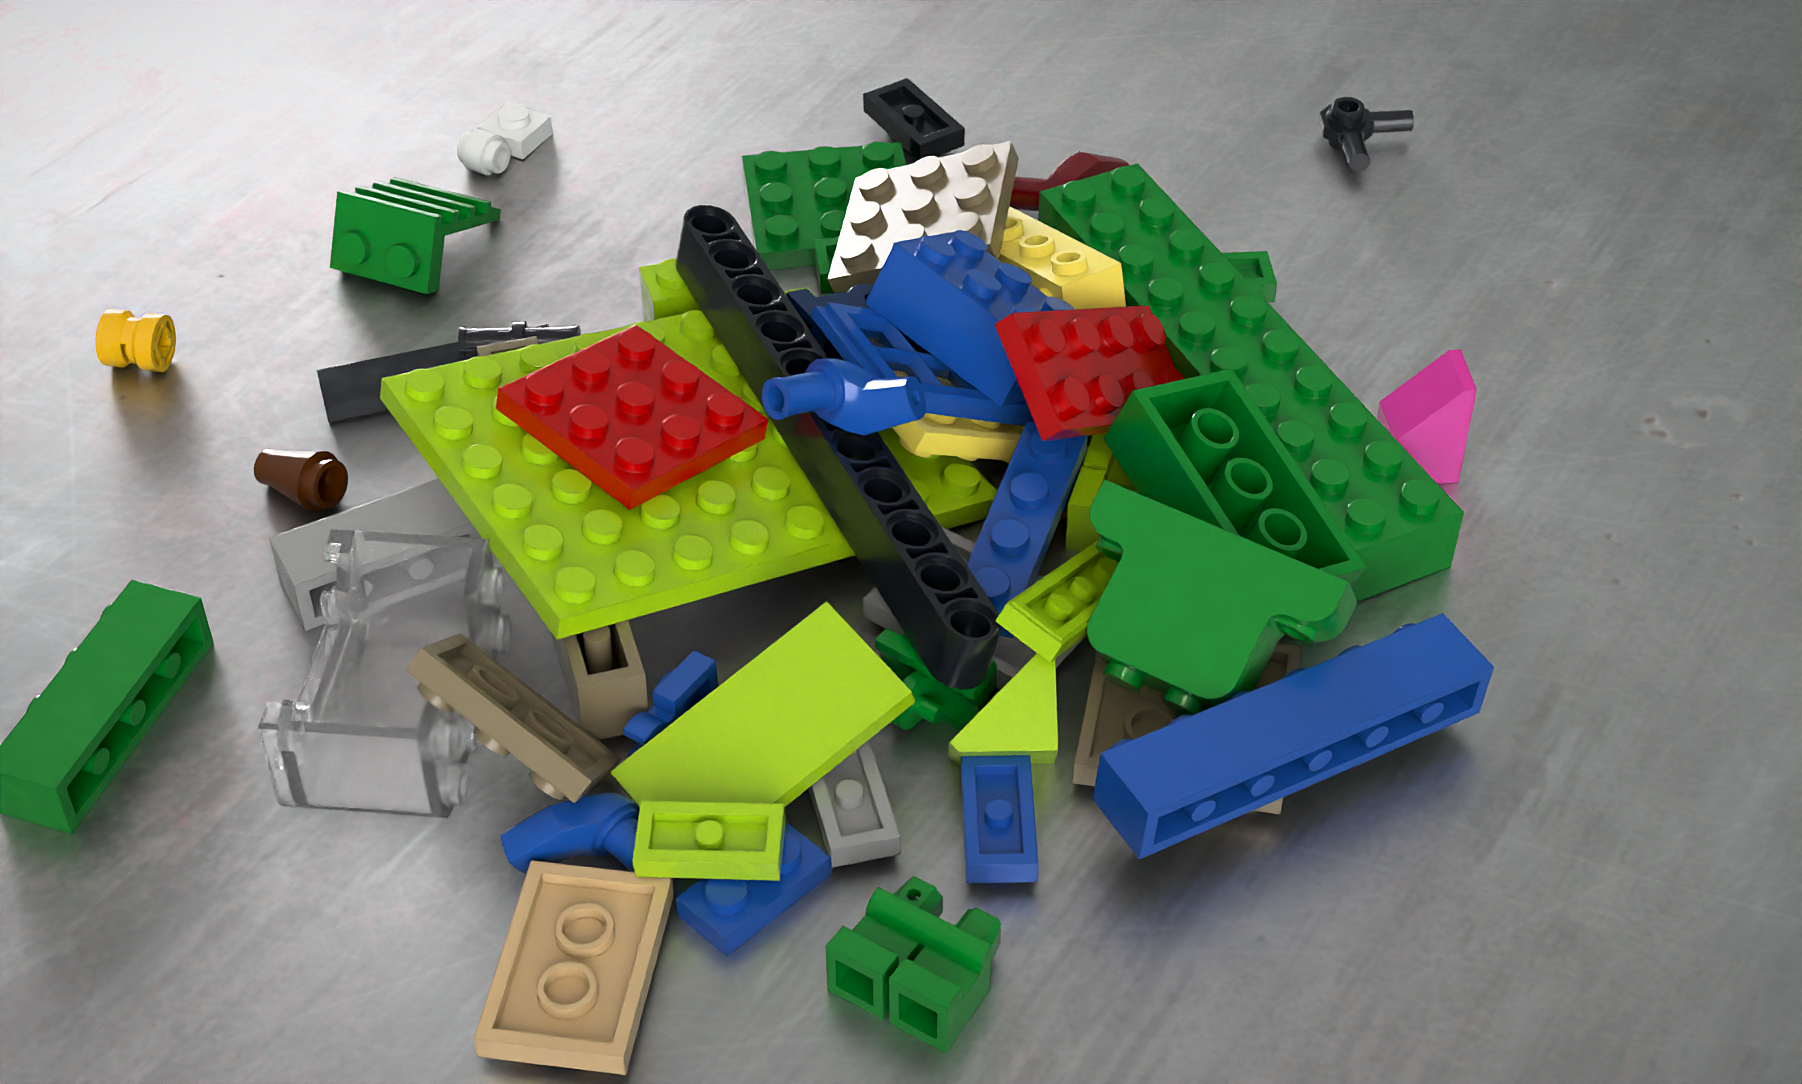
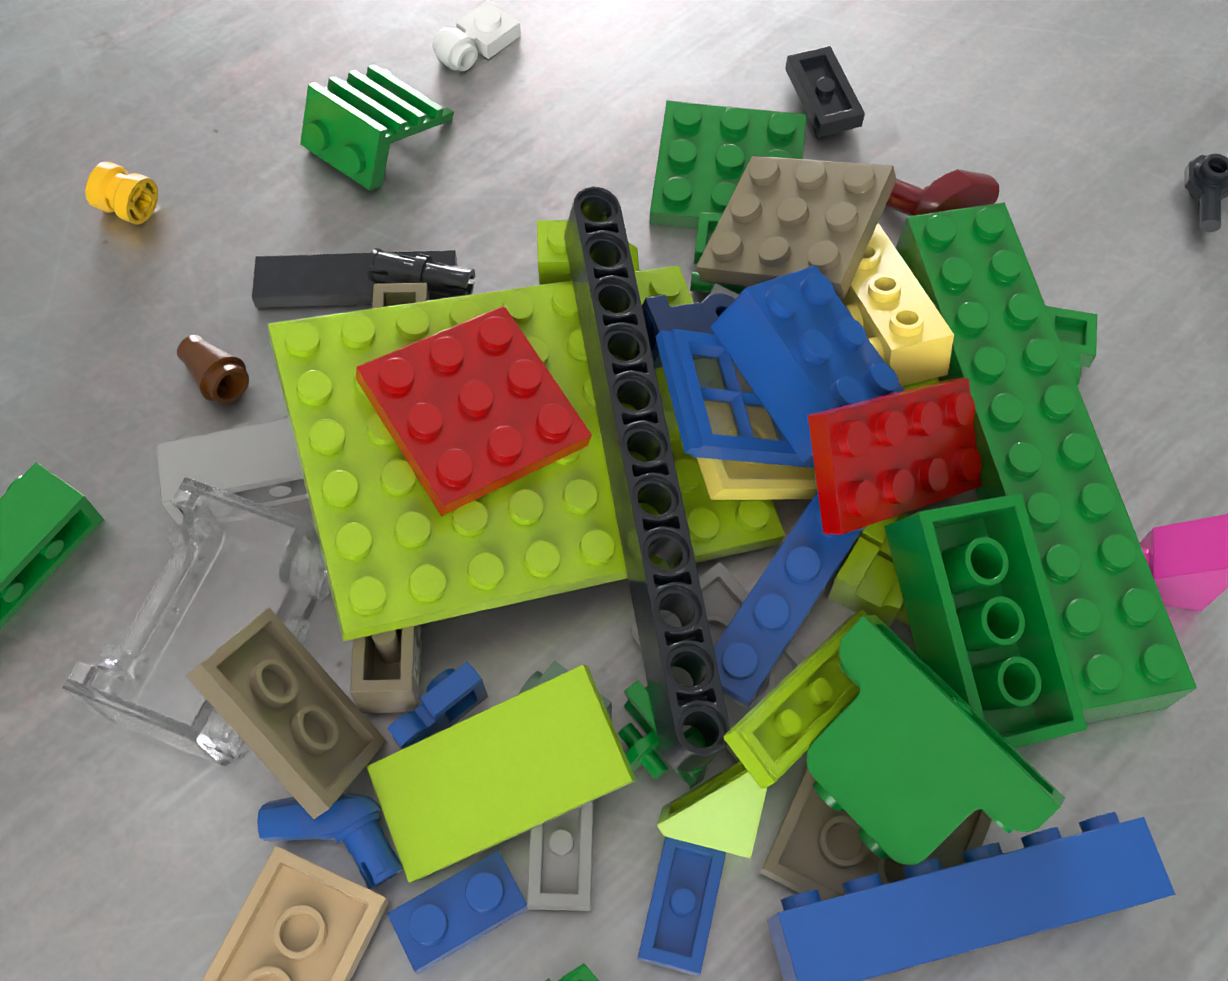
camera: 15 degrees right, 20 degrees up
lime plate [632,800,786,881] -> none
blue arm [762,358,926,436] -> none

